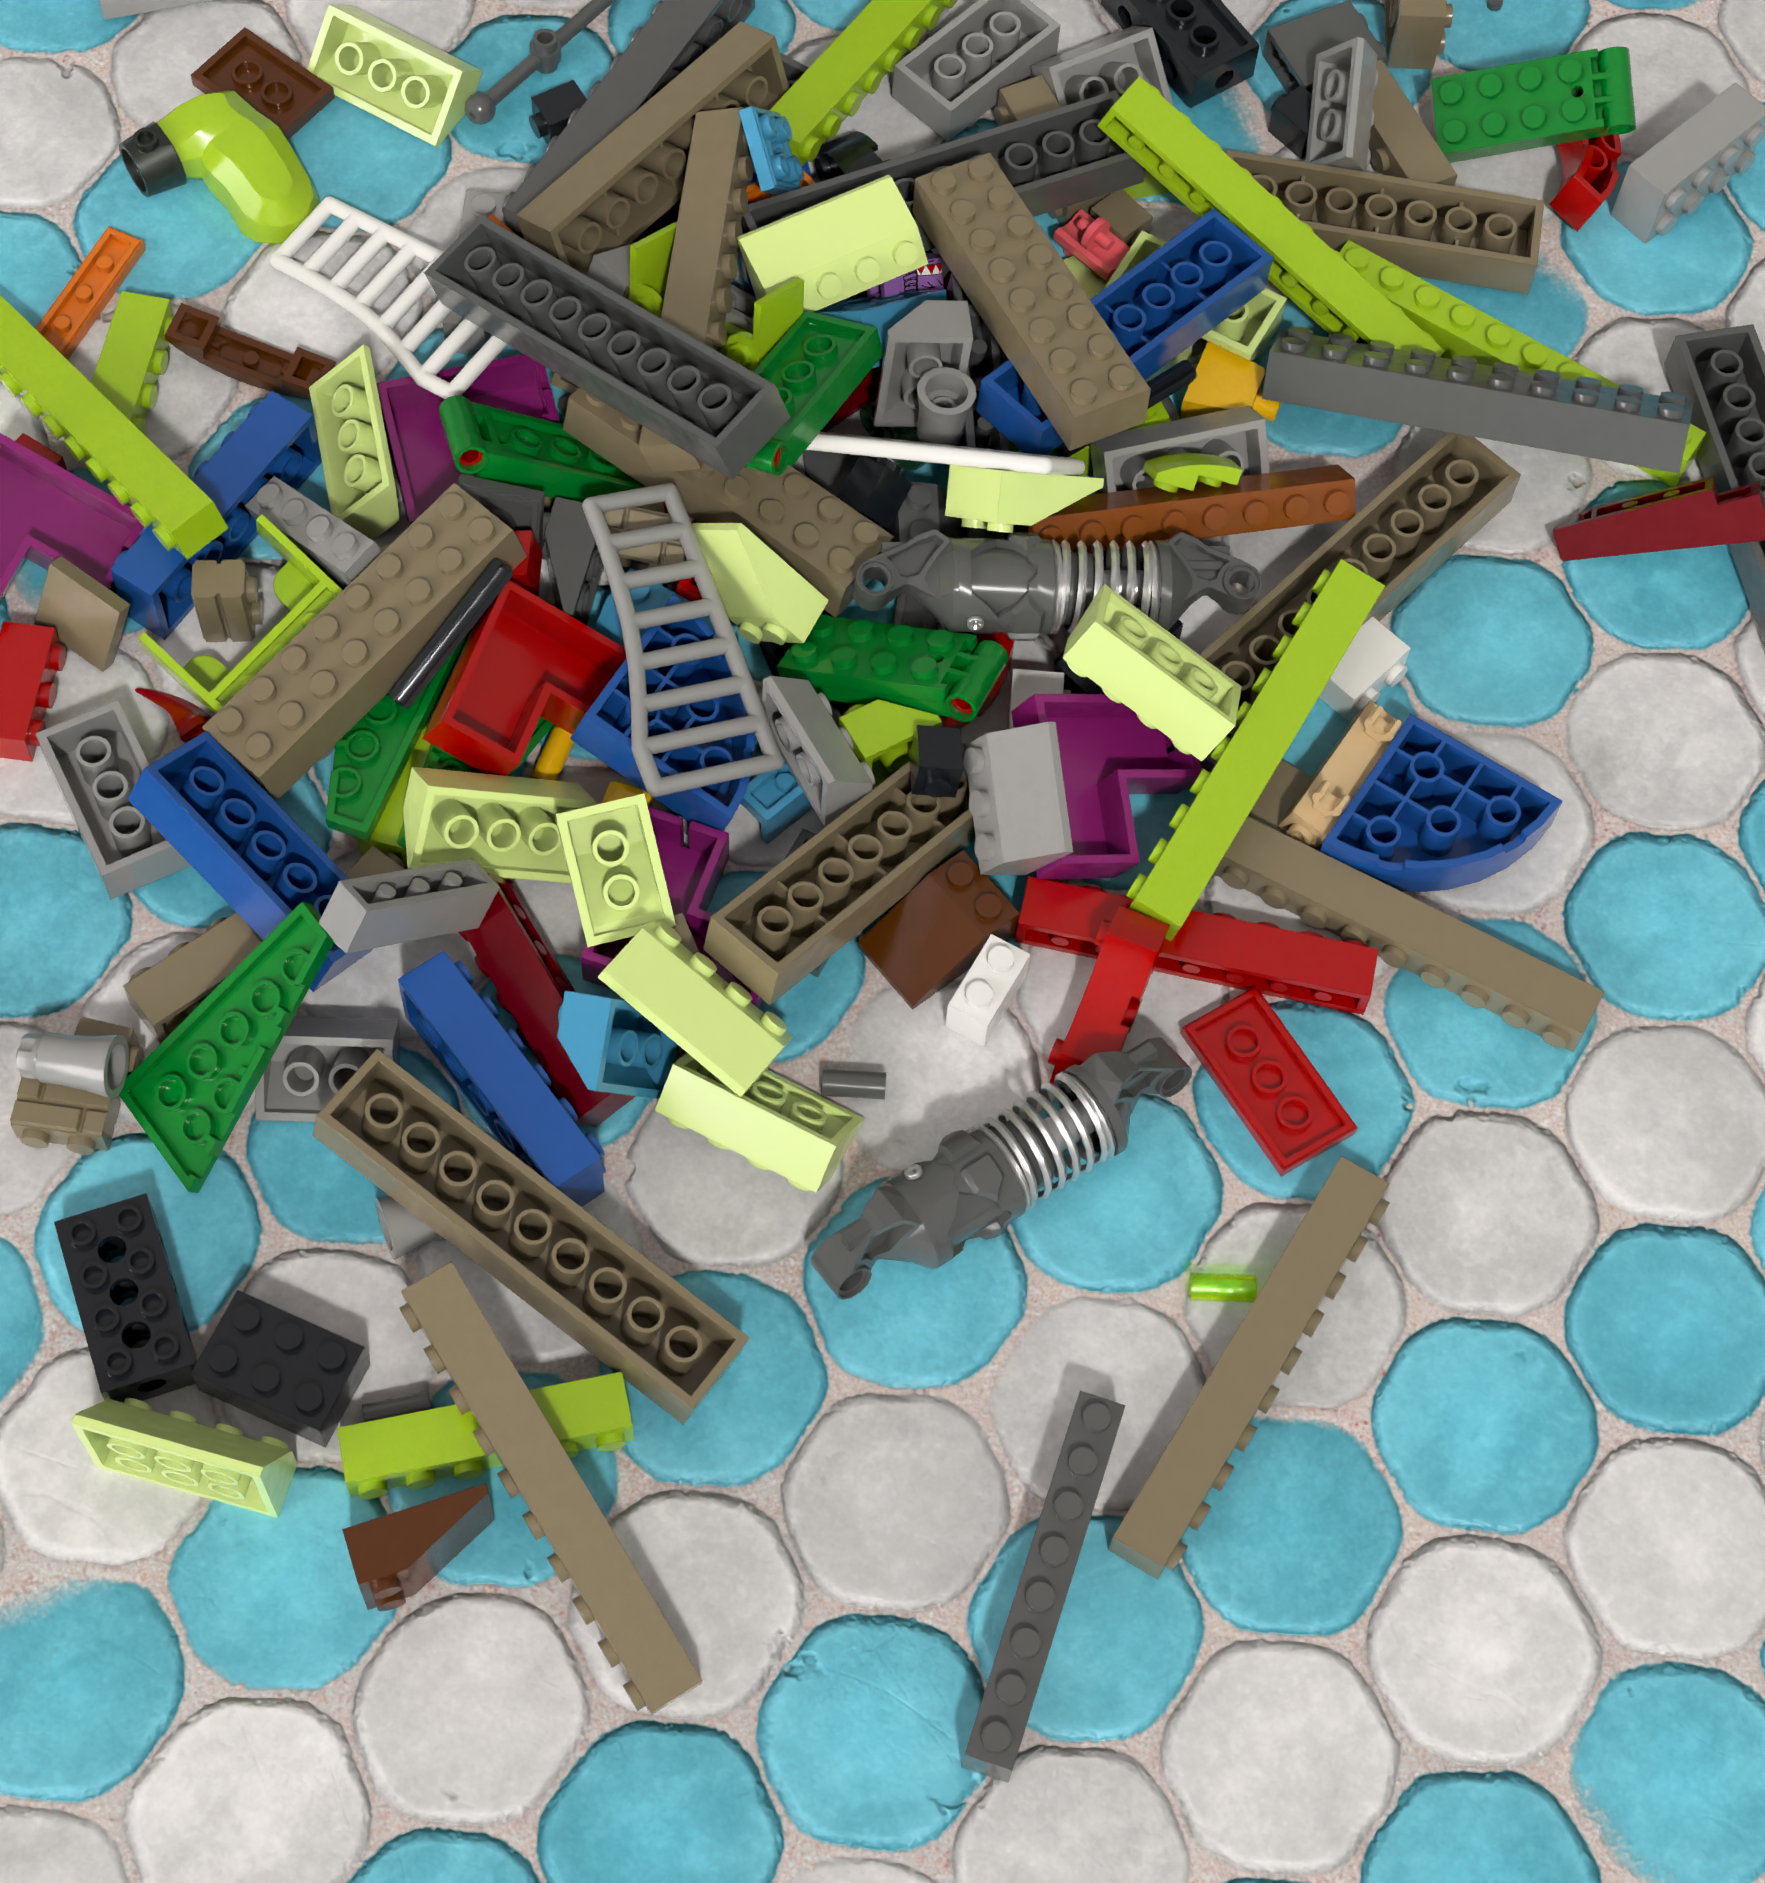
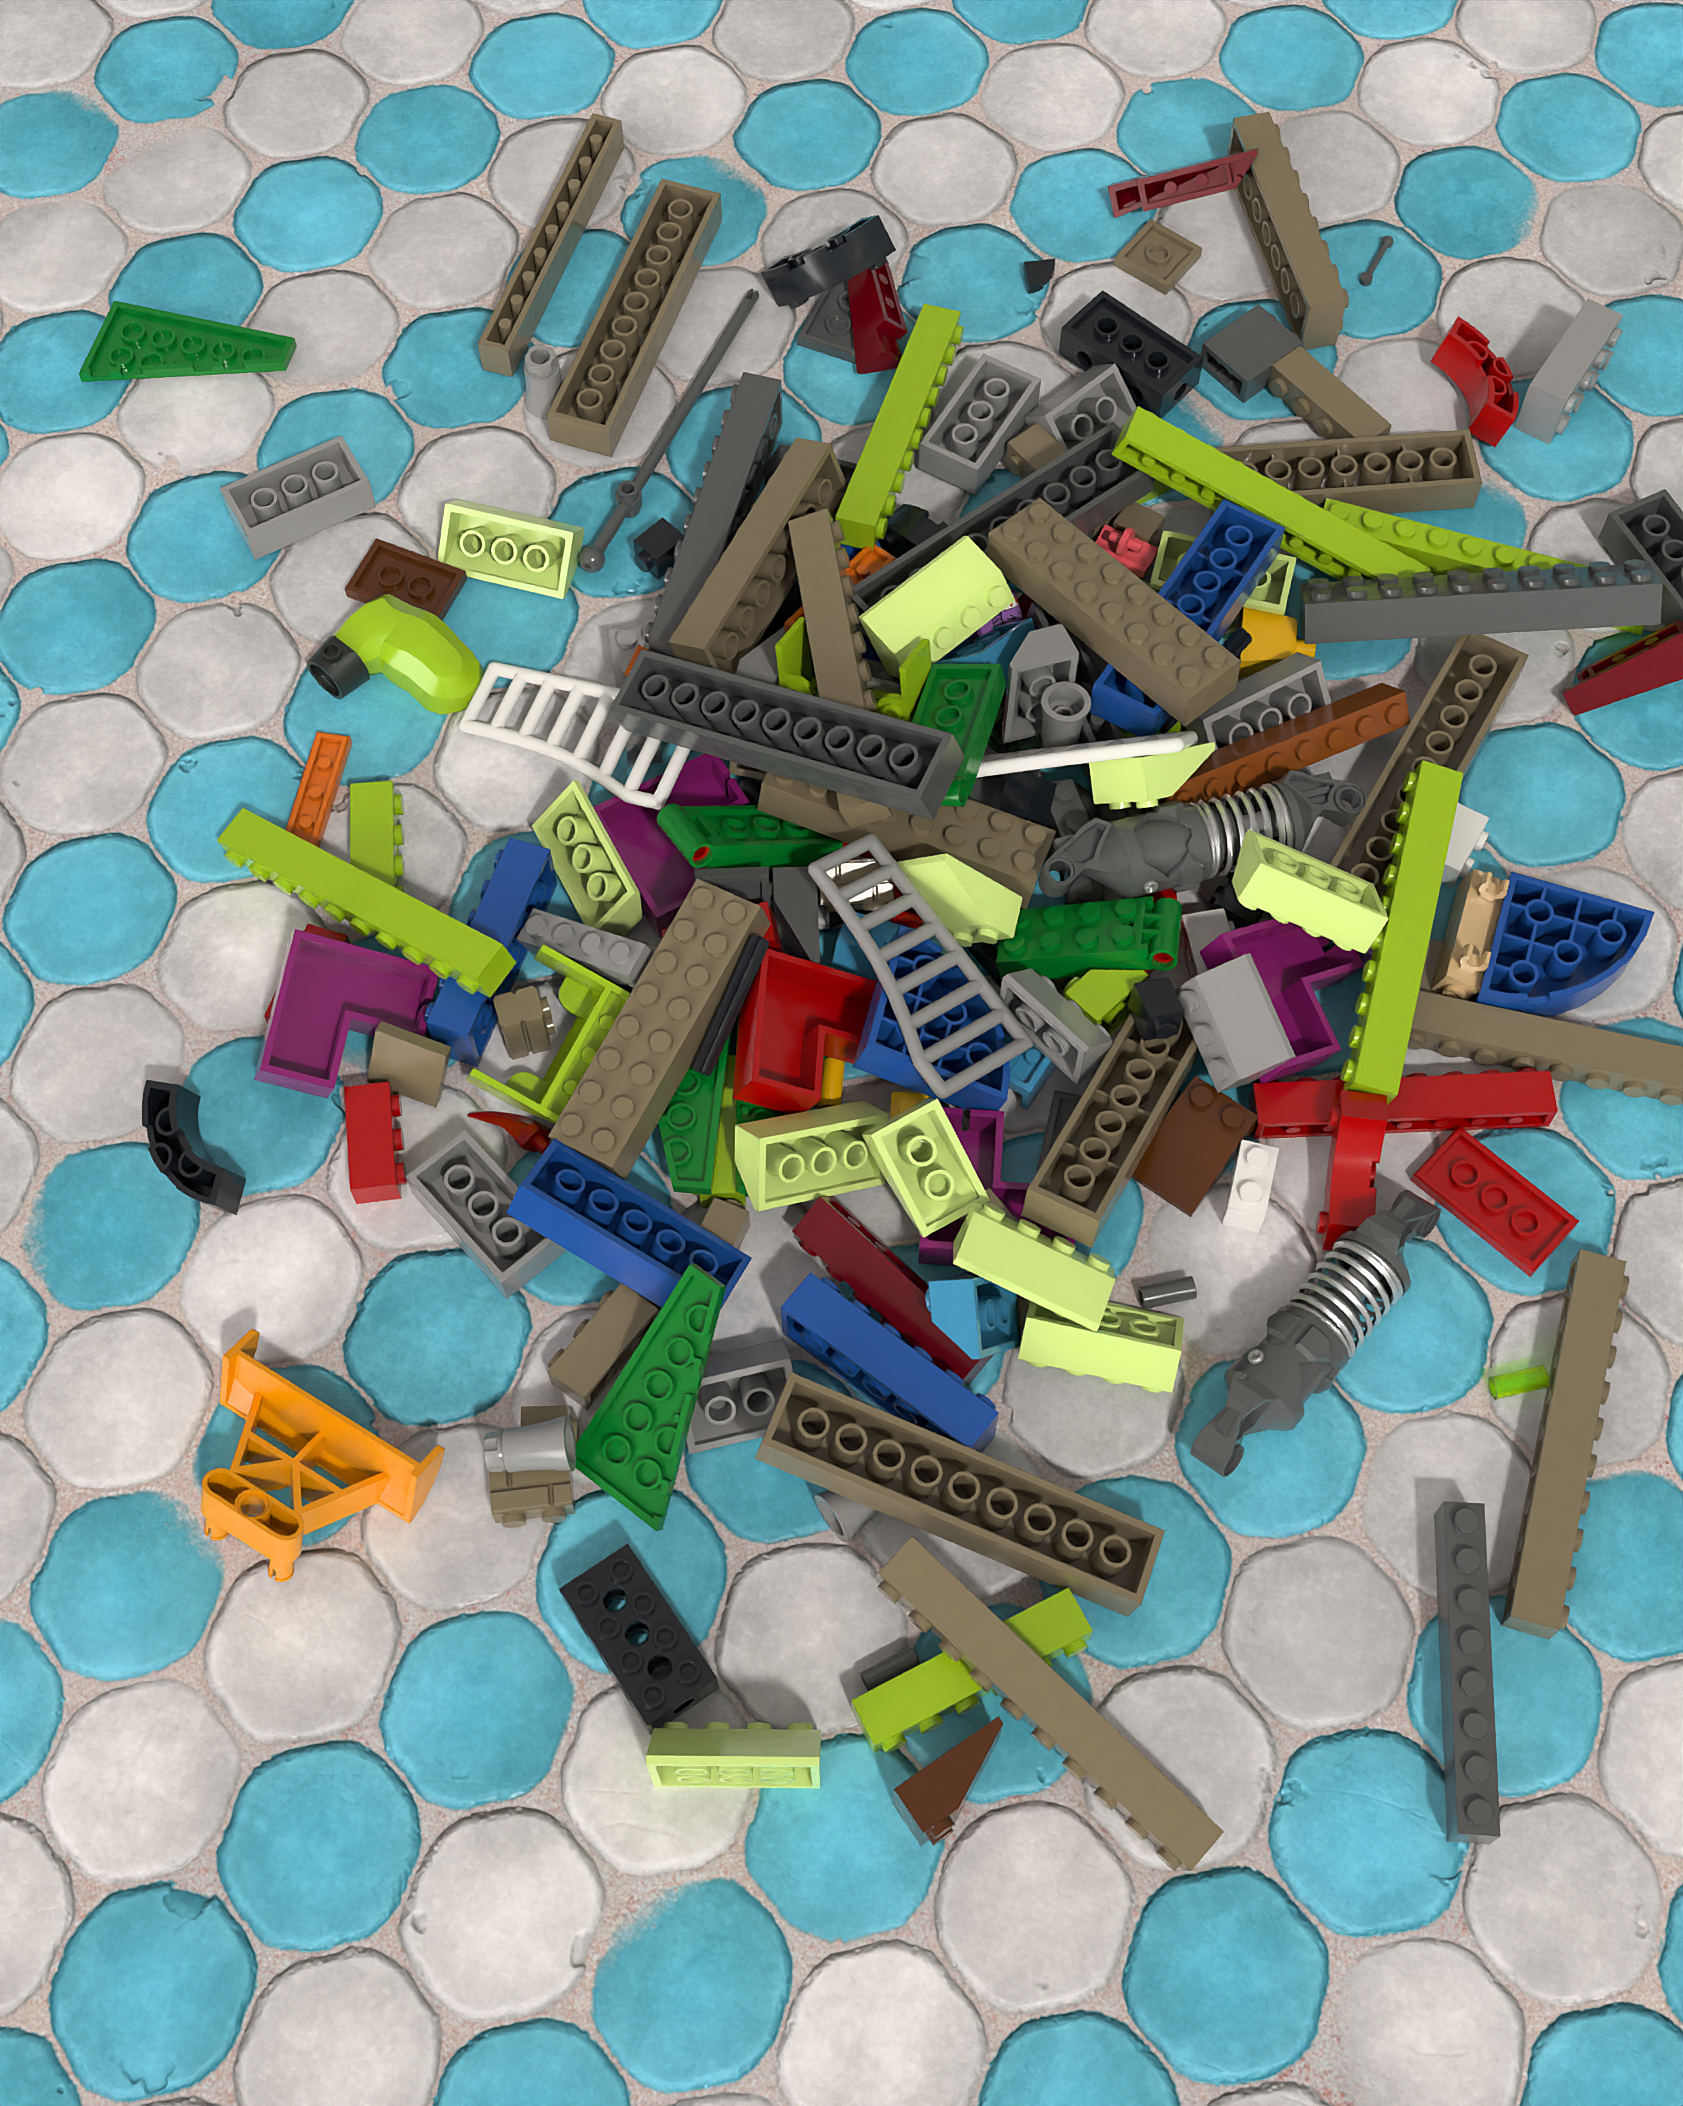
camera: 10 degrees left, 0 degrees up
reddish brown slope [164,303,336,398] -> none
black brick [191,1290,370,1448] -> none
light grey brick [319,858,500,954] -> none
dark azure tile [739,106,804,195] -> none
lime slope [1143,453,1243,493] -> none
black brick [1268,85,1312,159] -> none
light grey slope [1305,37,1378,172] -> none
green hinge [1431,46,1636,163] -> none

